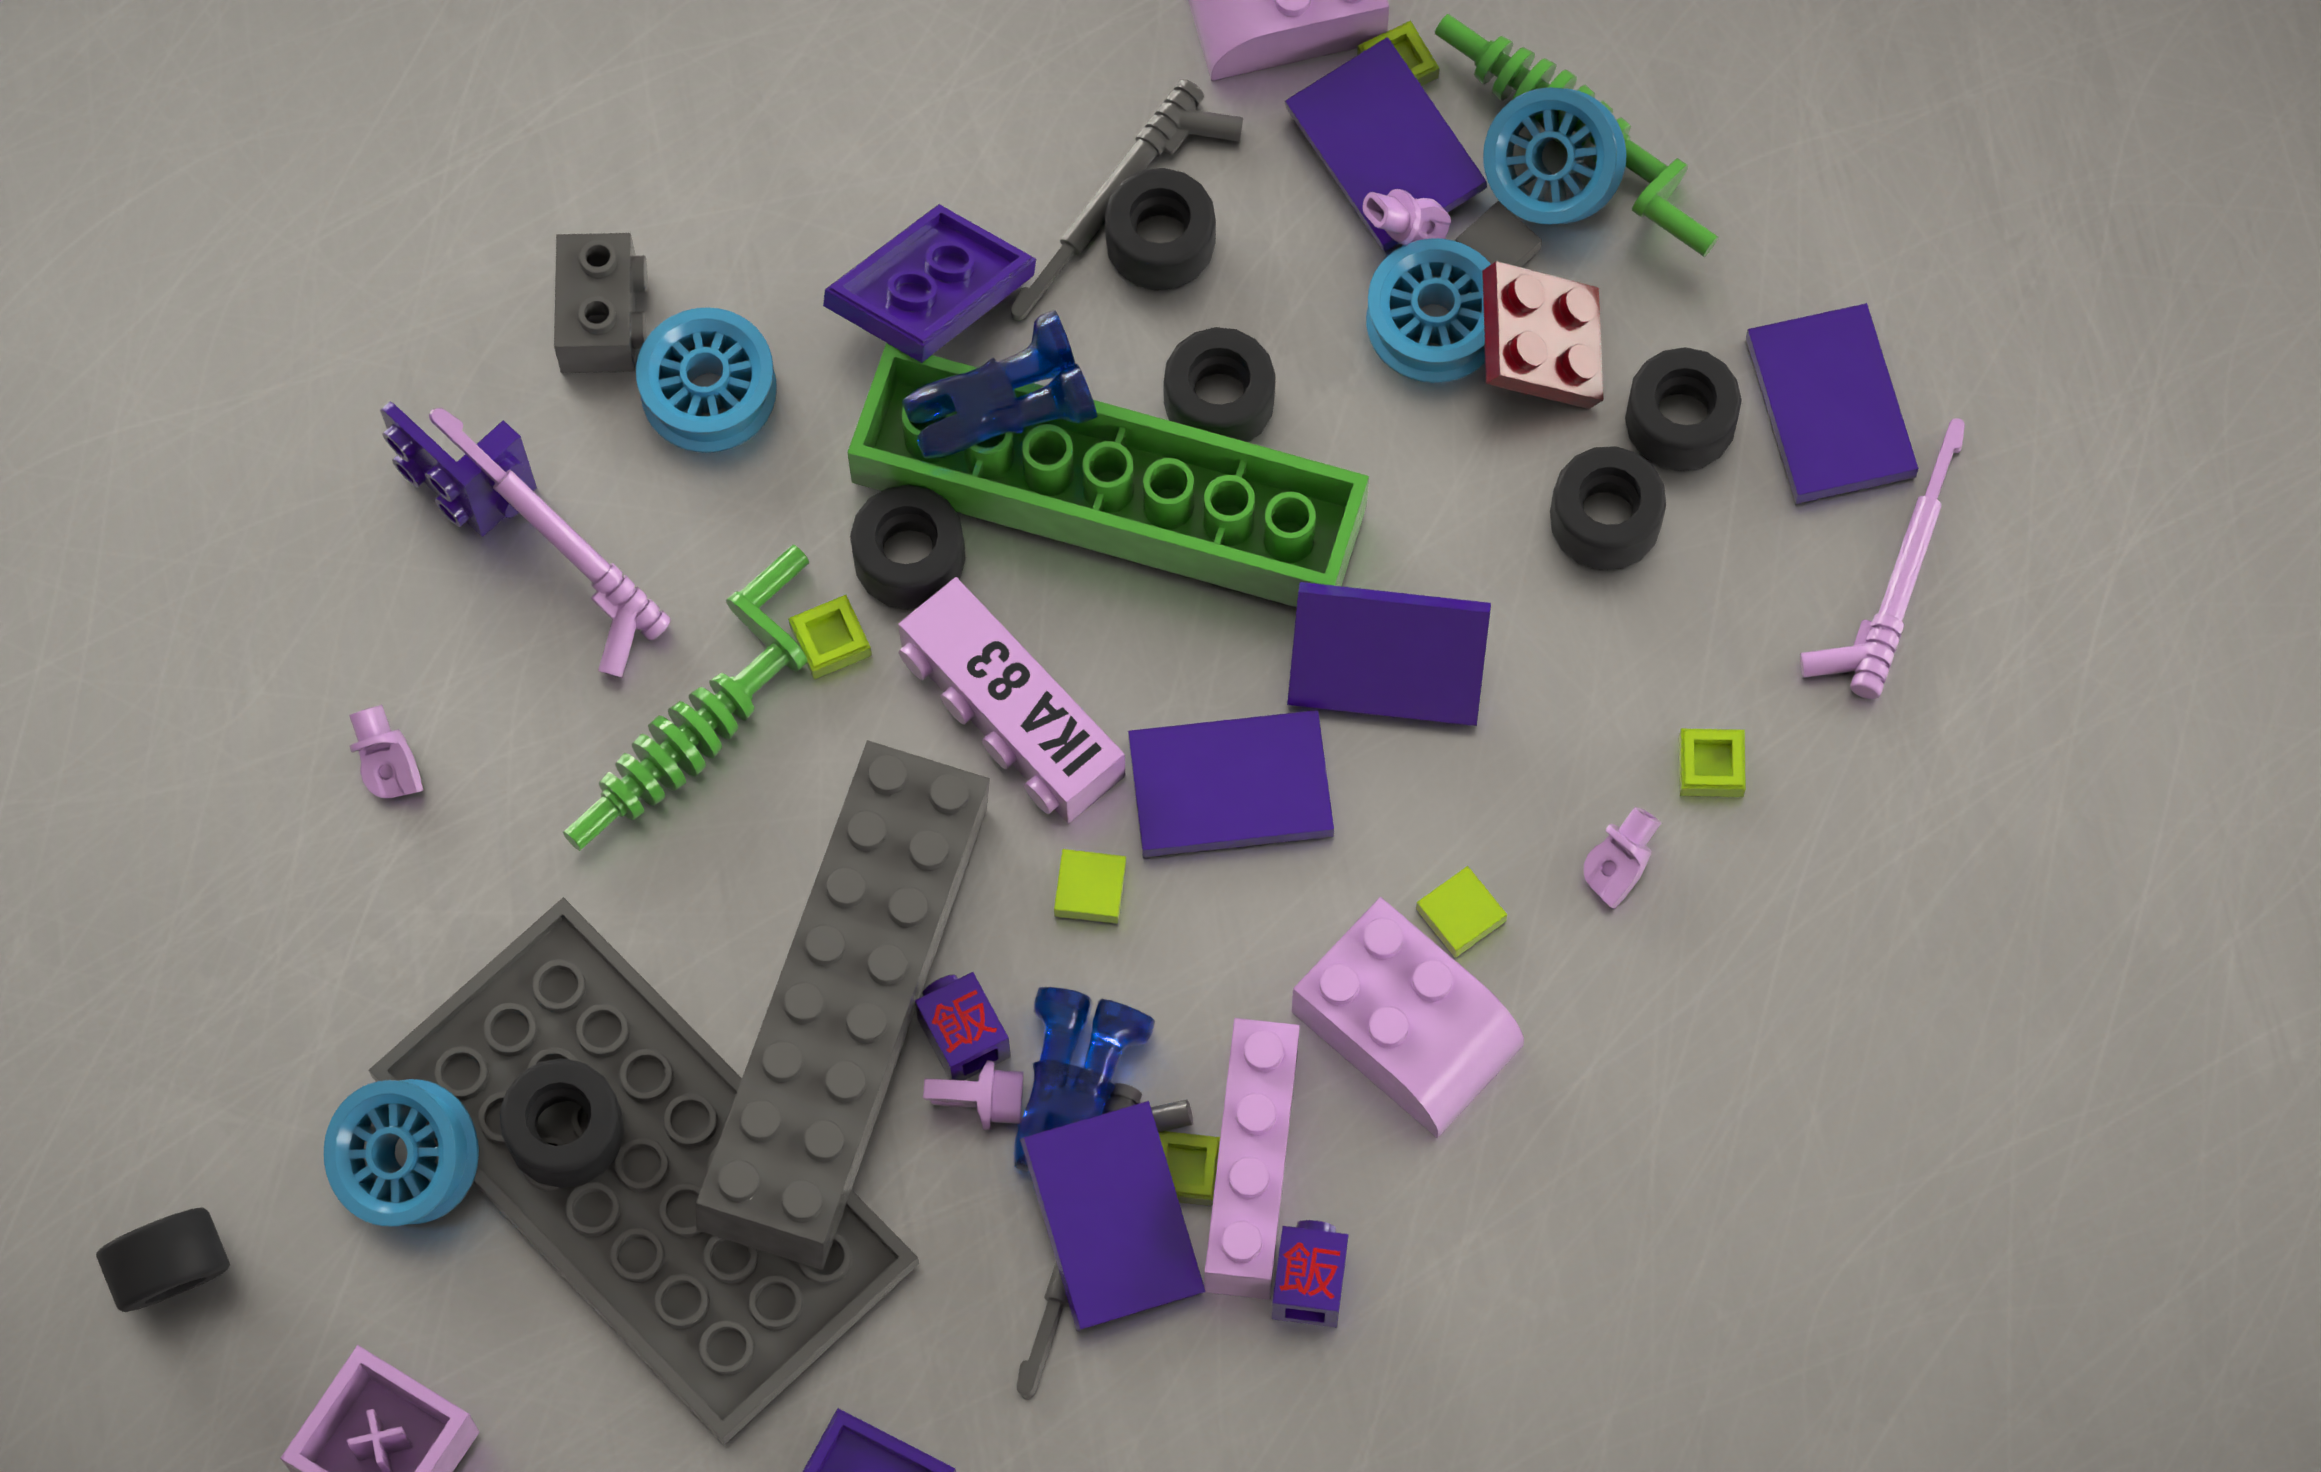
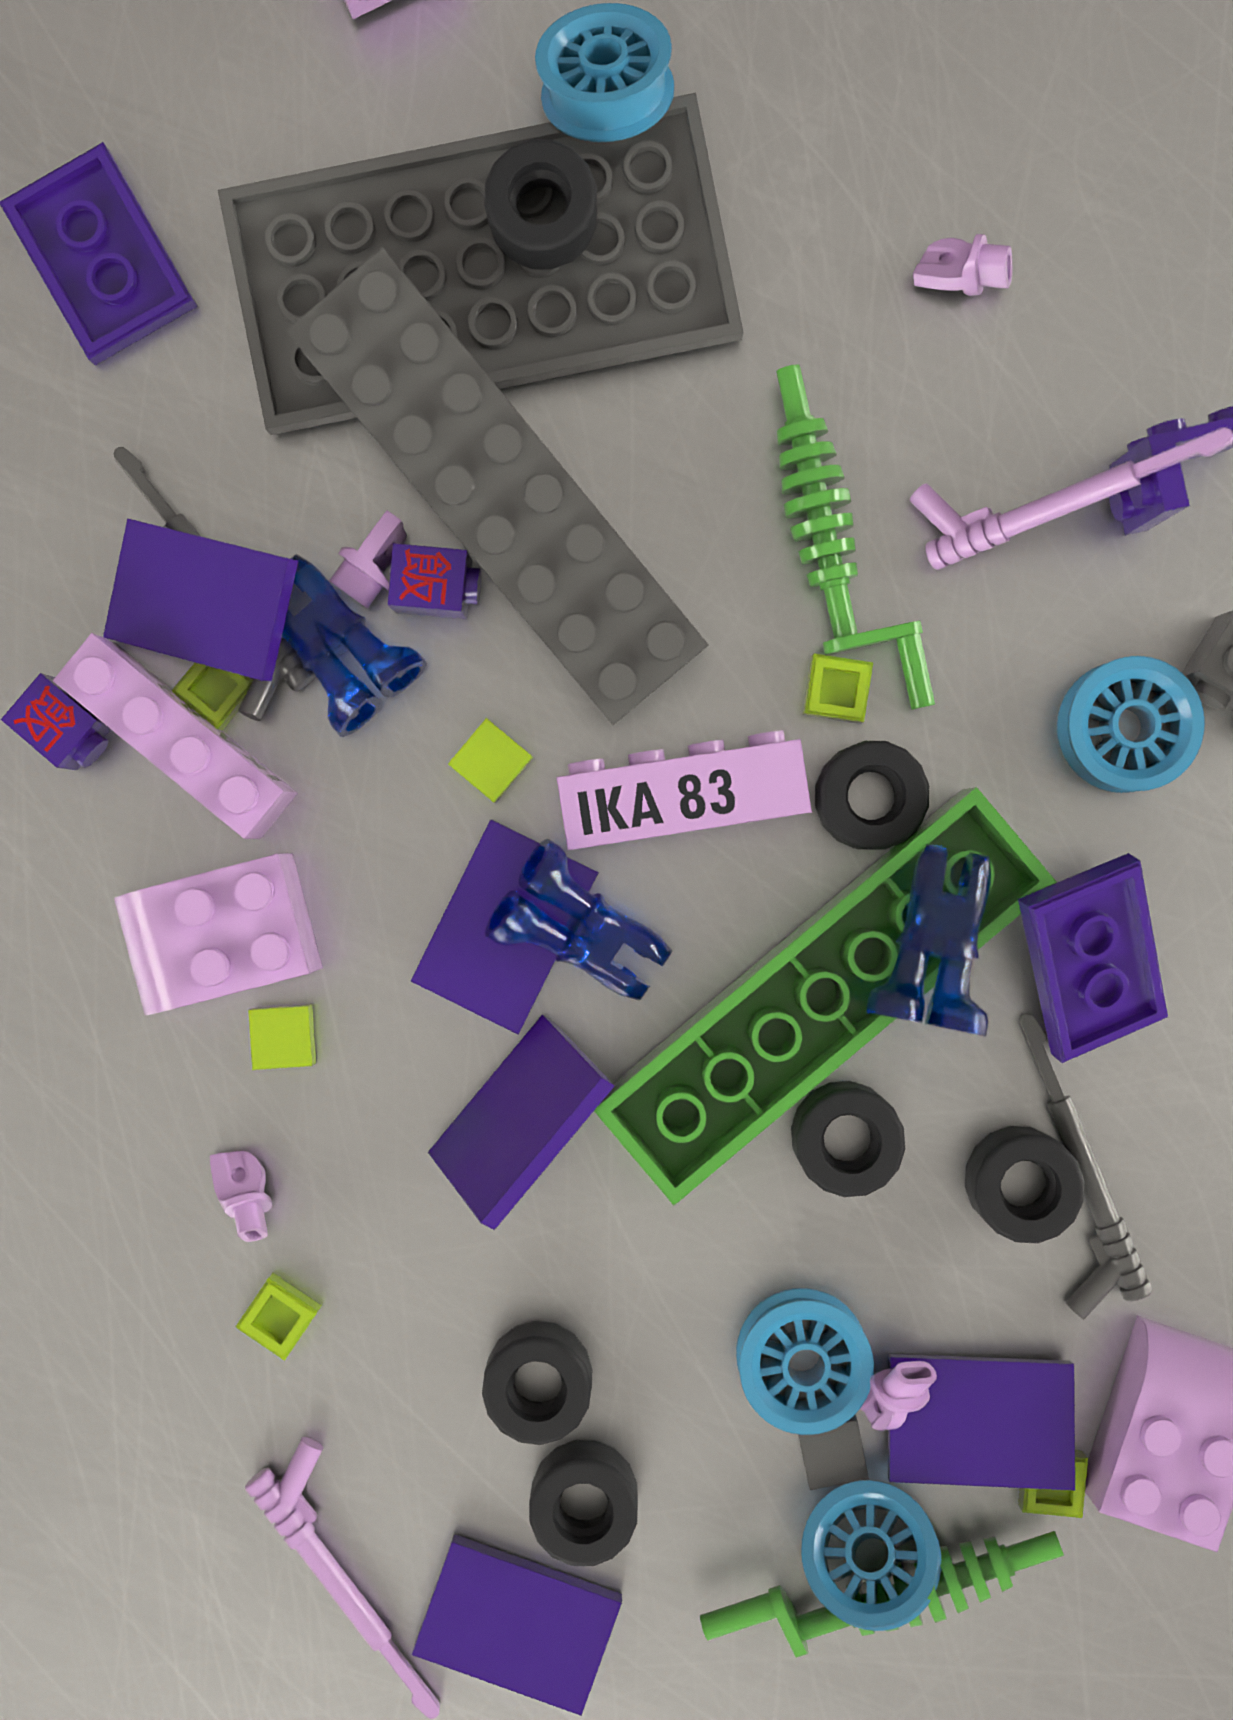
camera: 125 degrees right, 20 degrees up
plate [1482,261,1604,409] -> none
none -> clear blue piece [485,839,672,1001]

